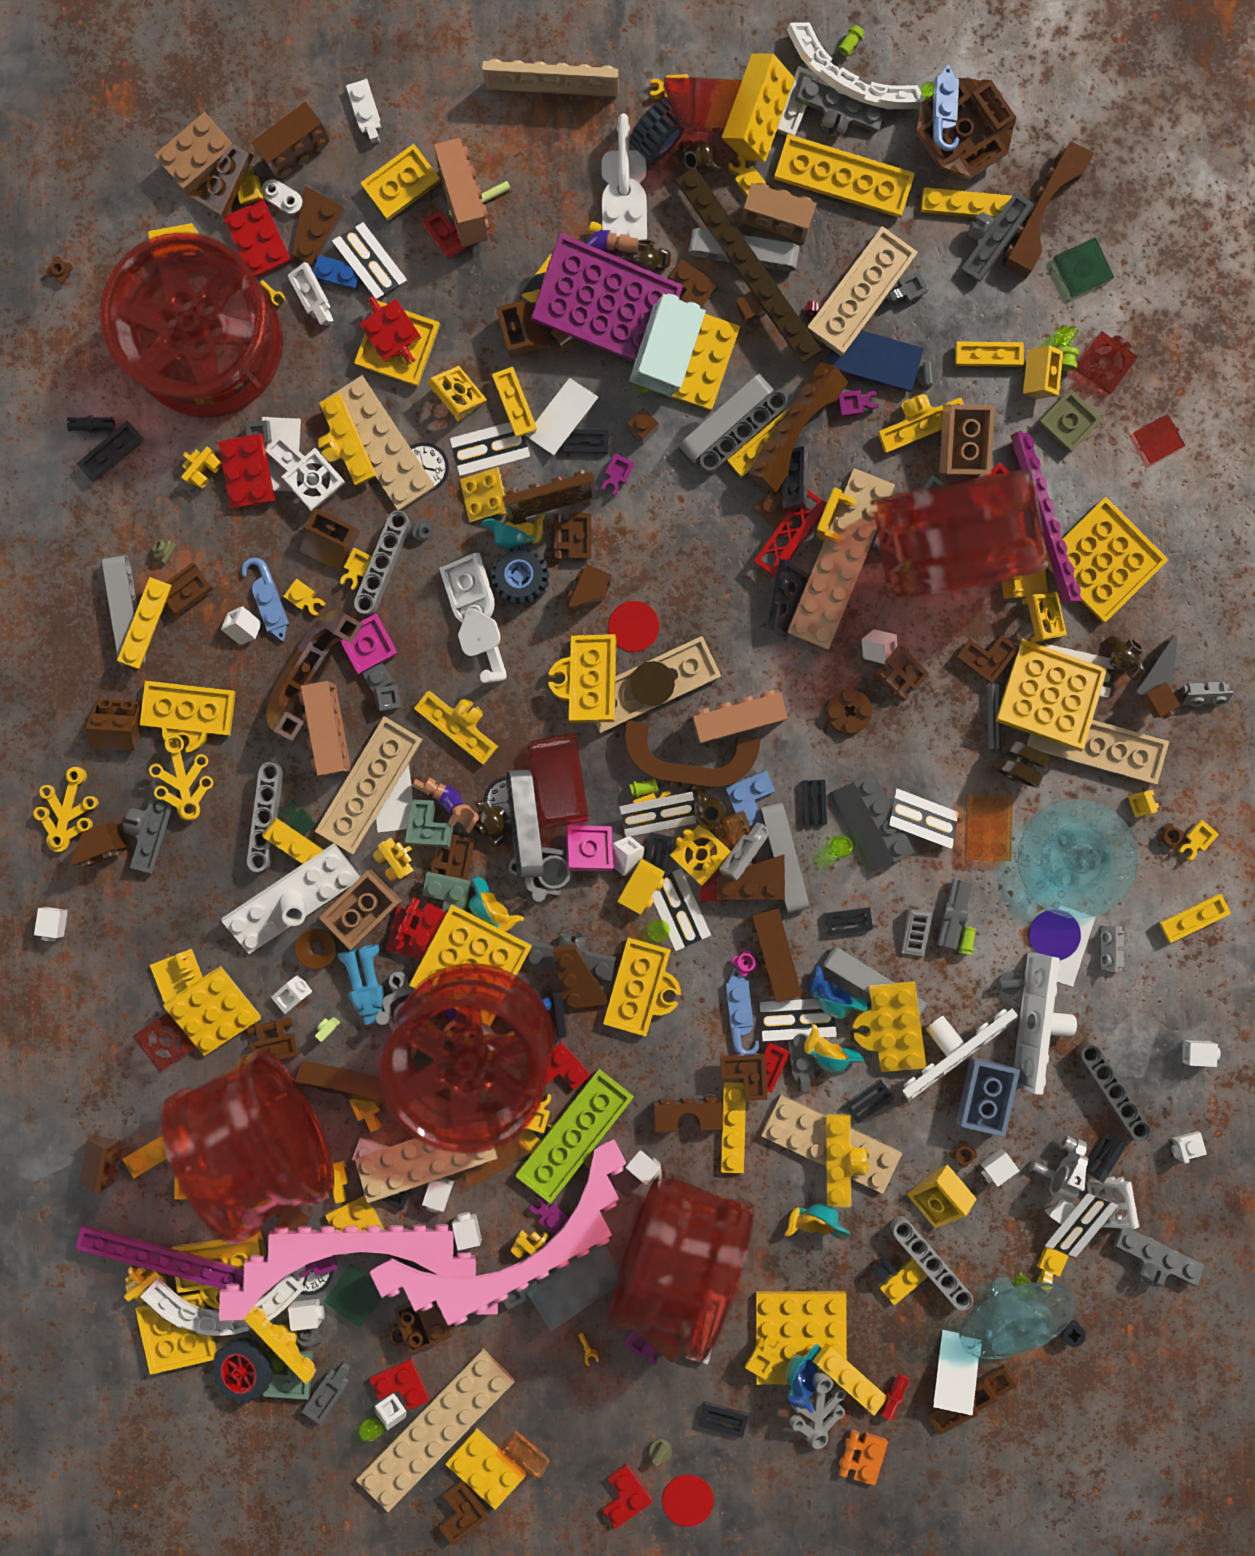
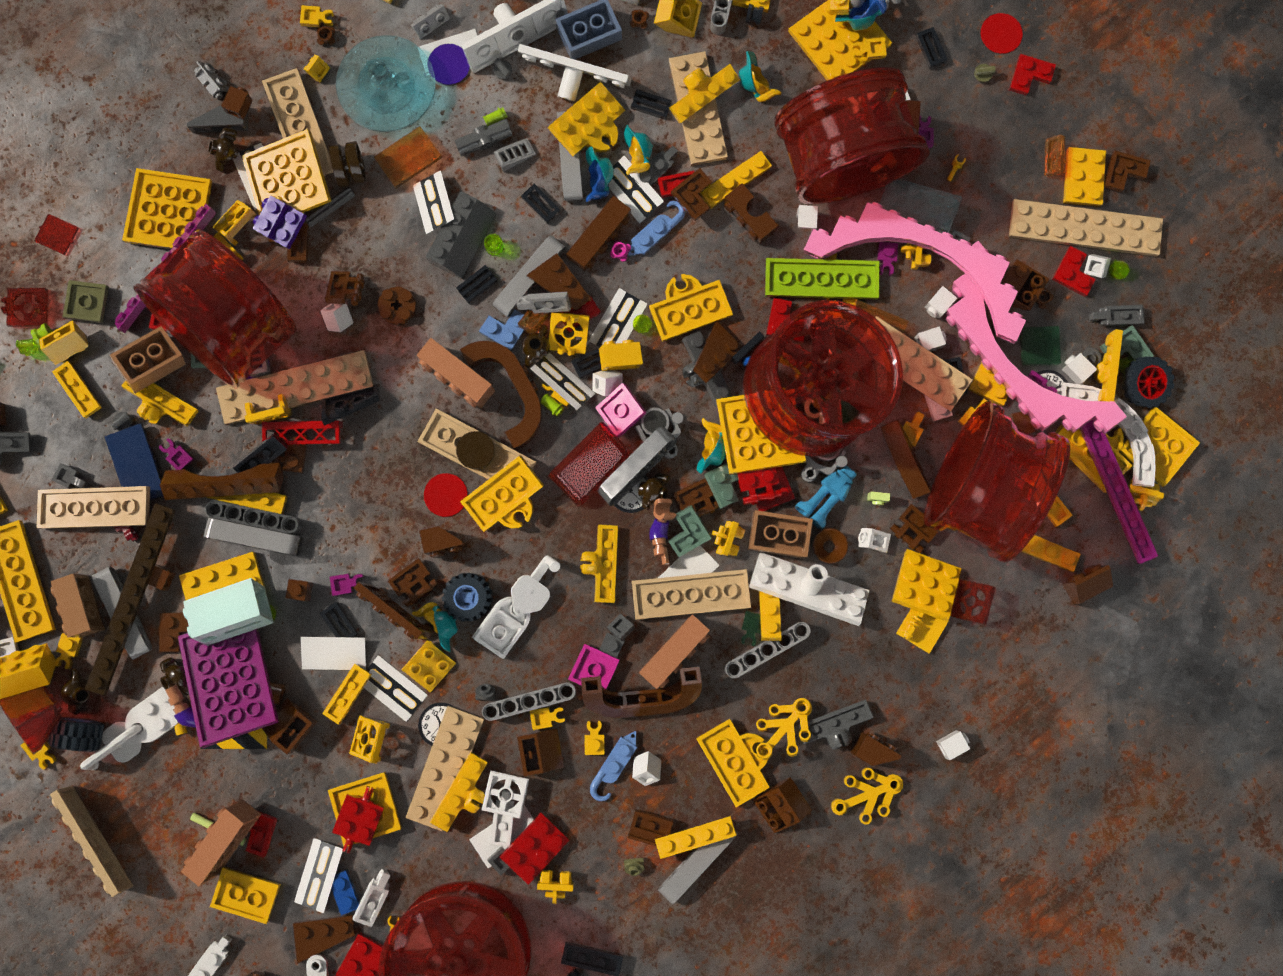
camera: 130 degrees left, 5 degrees down
none -> plate [252,195,307,249]

